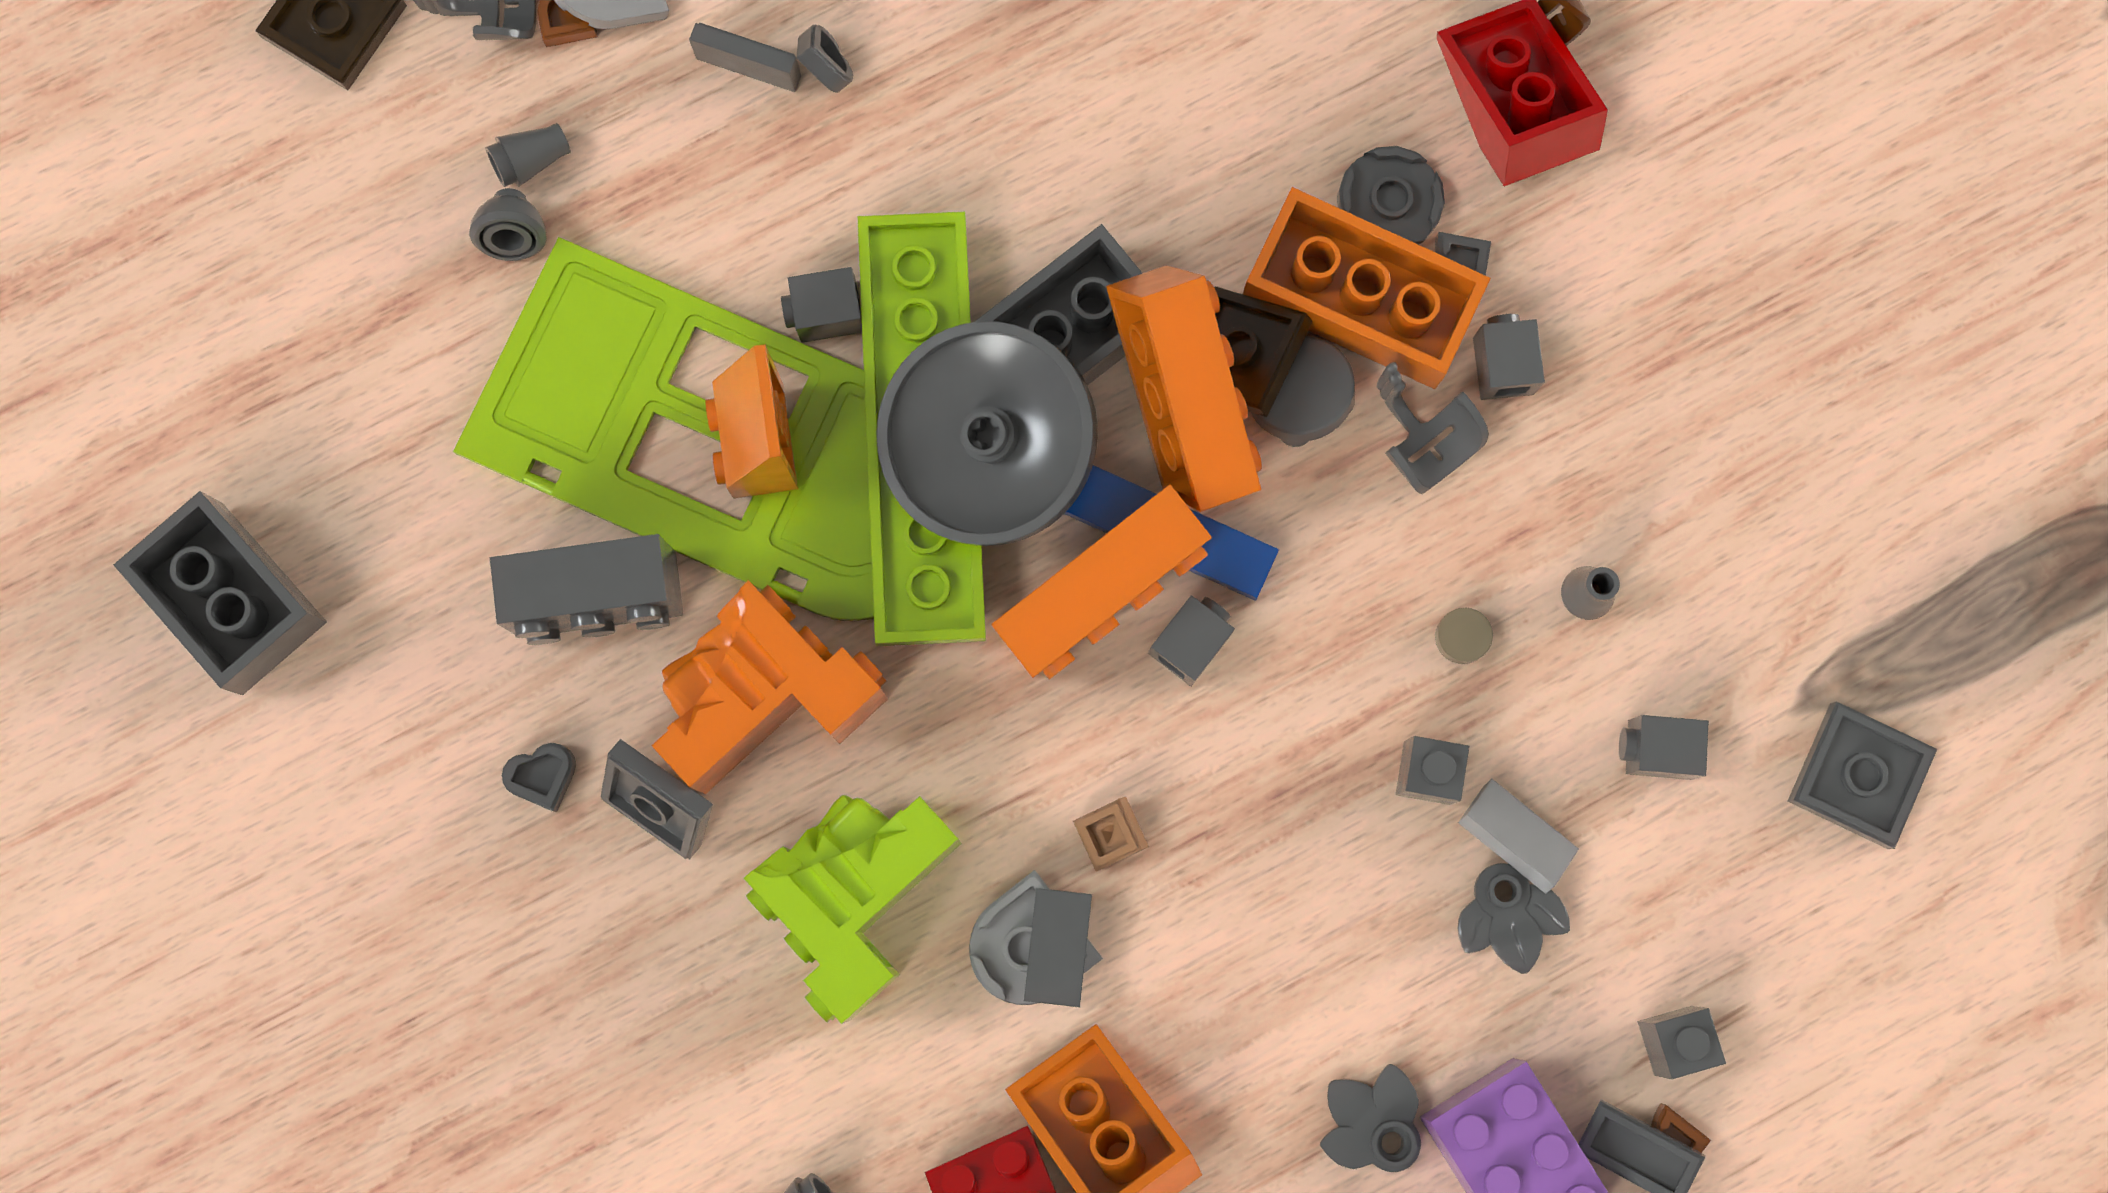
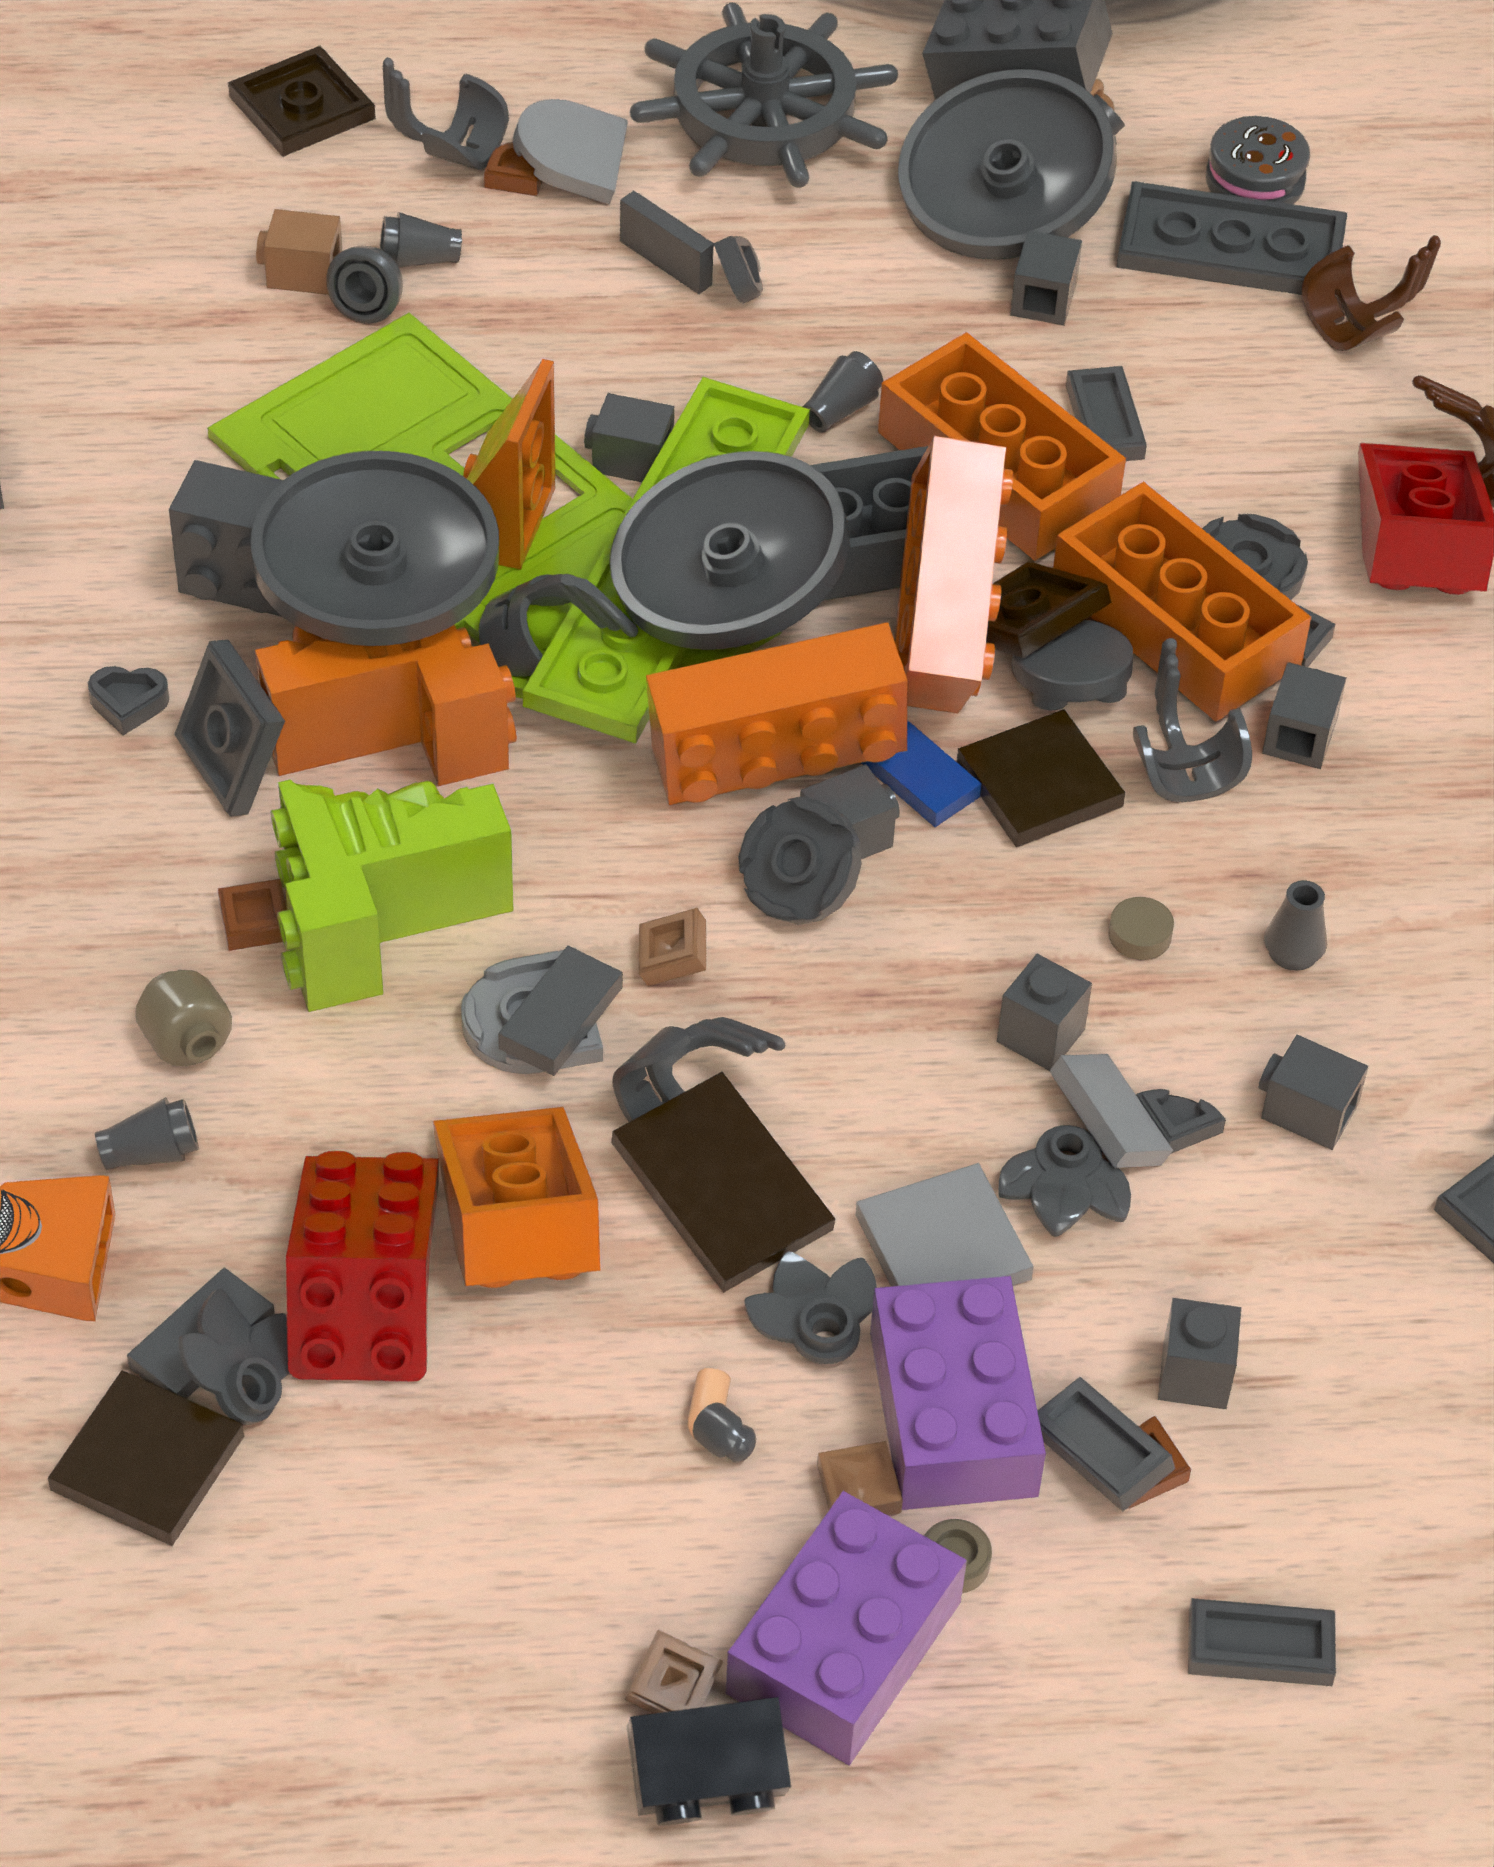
camera: 25 degrees right, 30 degrees down
none -> dark tan head [136,970,232,1066]
none -> dark orange tile [218,879,287,951]
none -> dark grey dish [251,451,499,646]
none -> medium nougat brick [256,209,343,295]
none -> dark grey helmet [479,574,638,677]
none -> dark brown tile [611,1072,836,1293]
none -> dark grey helmet [612,1017,786,1122]
none -> dark grey tile [738,796,862,925]
none -> dark grey cone [802,351,884,432]
none -> light grey tile [855,1163,1034,1286]
none -> orange brick [878,332,1126,561]
none -> dark brown tile [957,709,1125,847]
none -> dark grey tile [1066,366,1147,461]
none -> dark grey tile [1136,1089,1226,1154]

